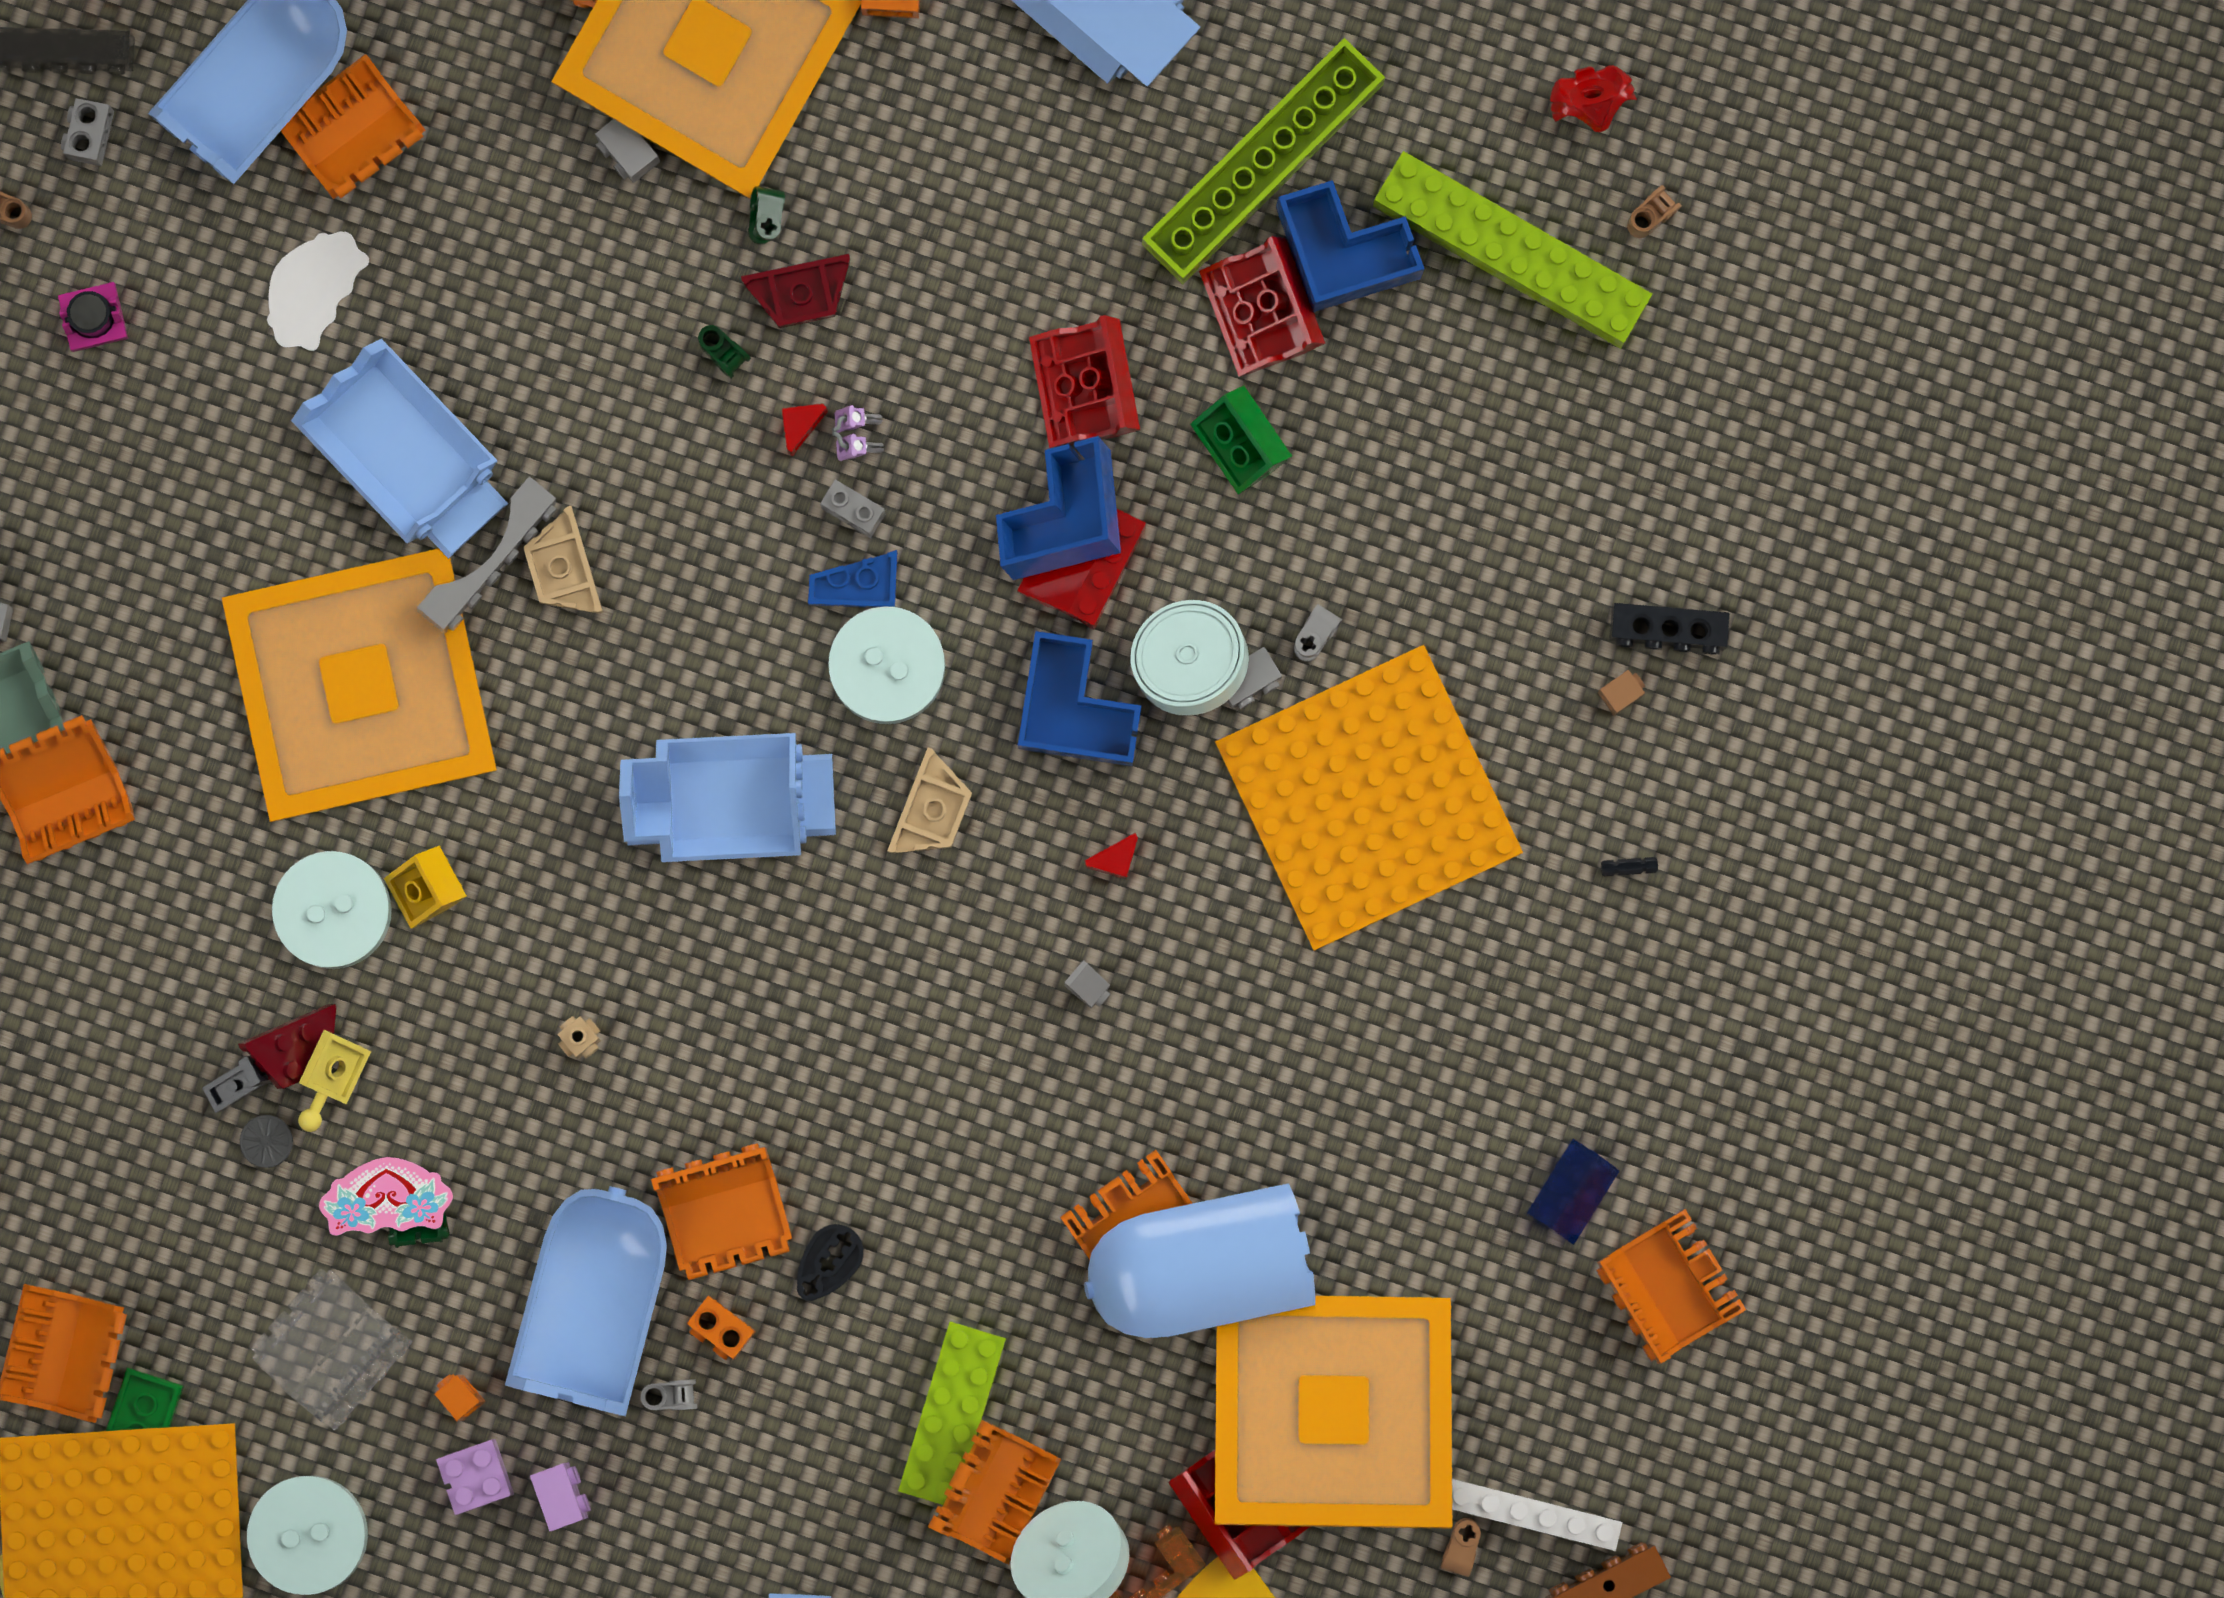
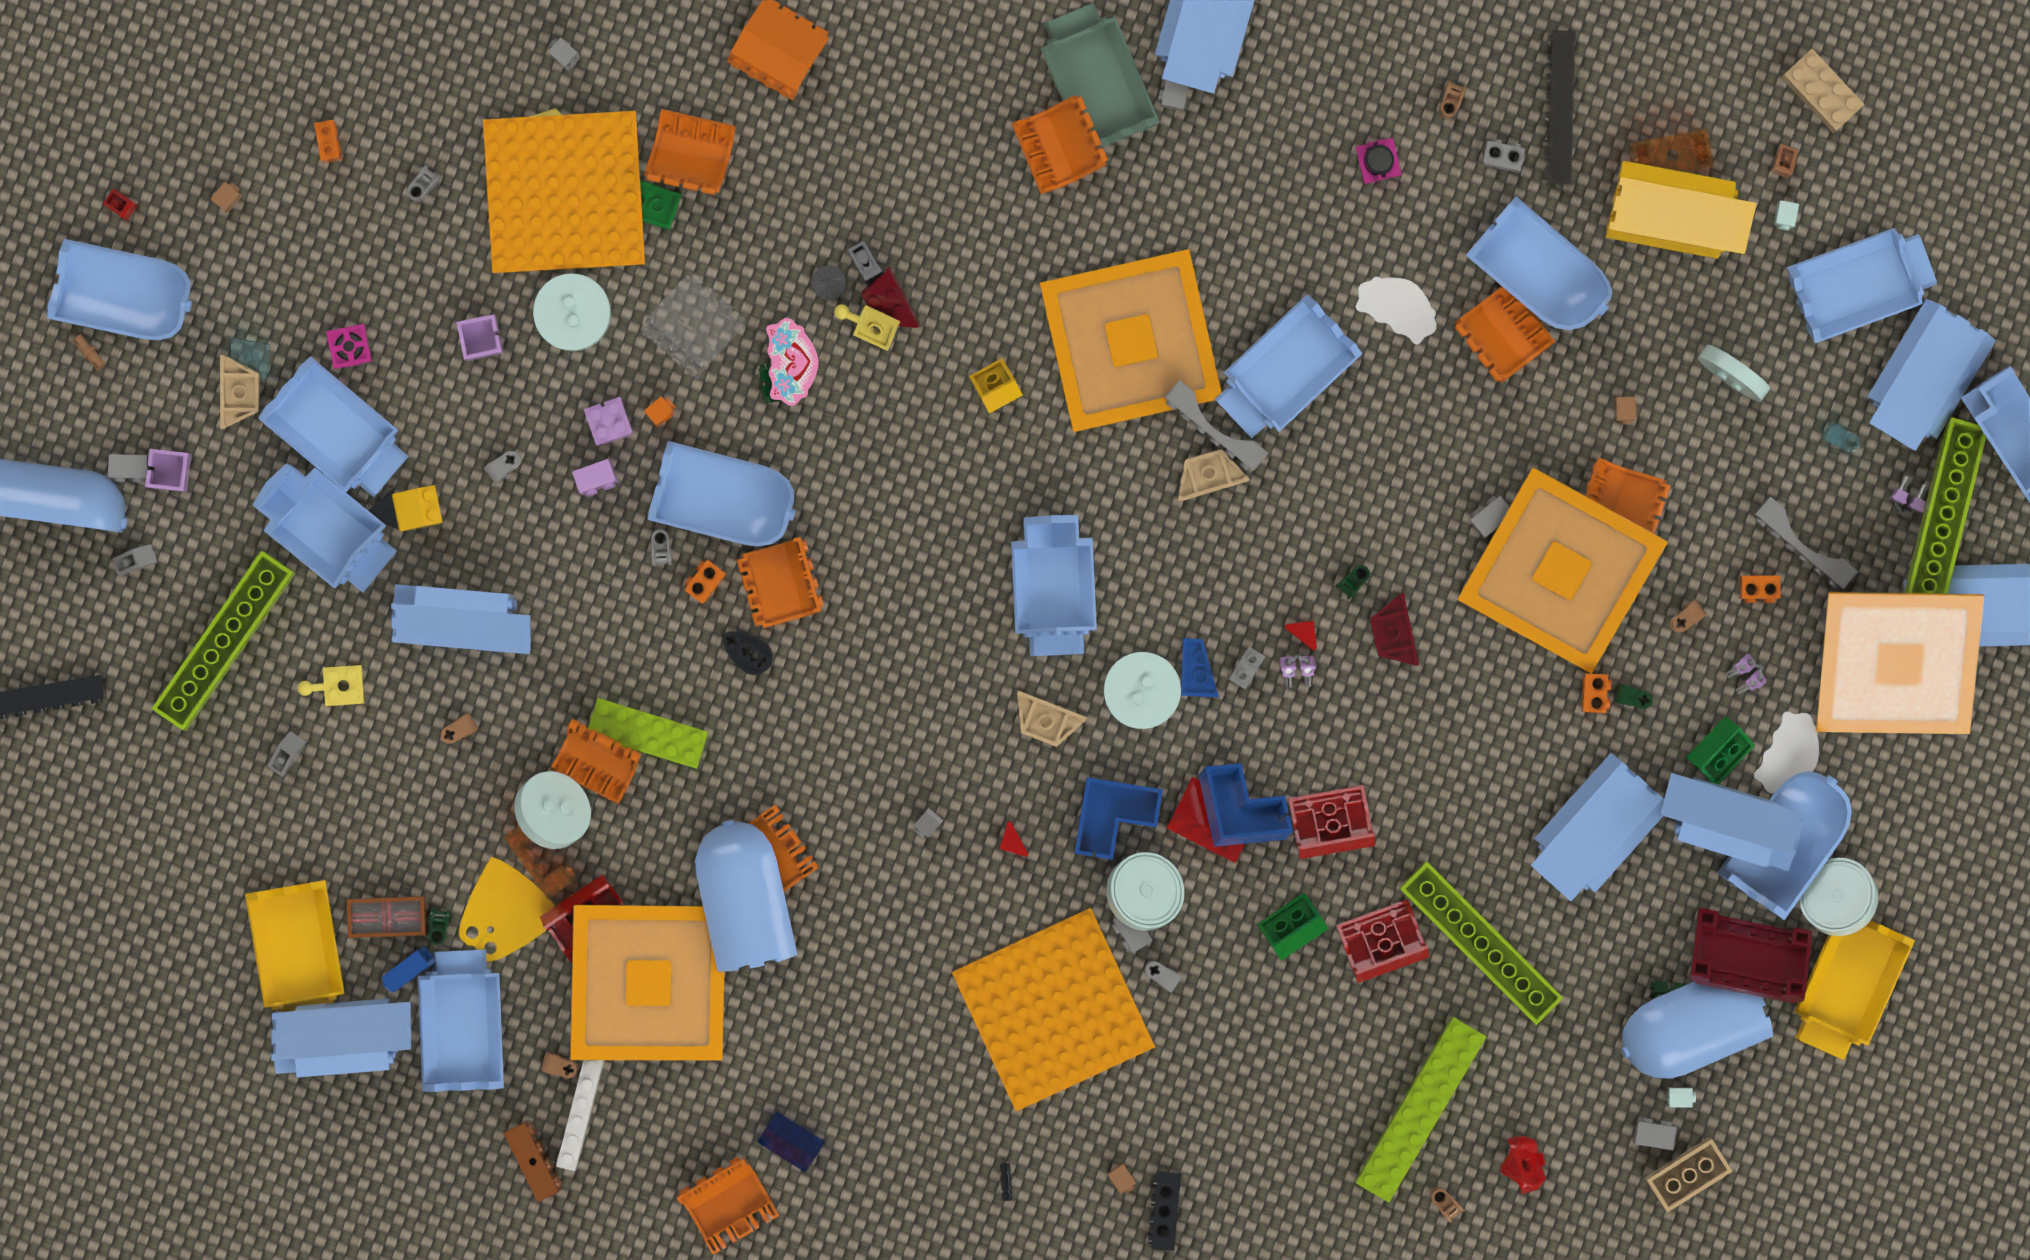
camera: 90 degrees right, 5 degrees up
light aqua brick [272,851,392,969] -> none
tan brick [558,1016,602,1059] -> none
piece [748,186,785,245] -> none
blue piece [1276,180,1424,312] -> none

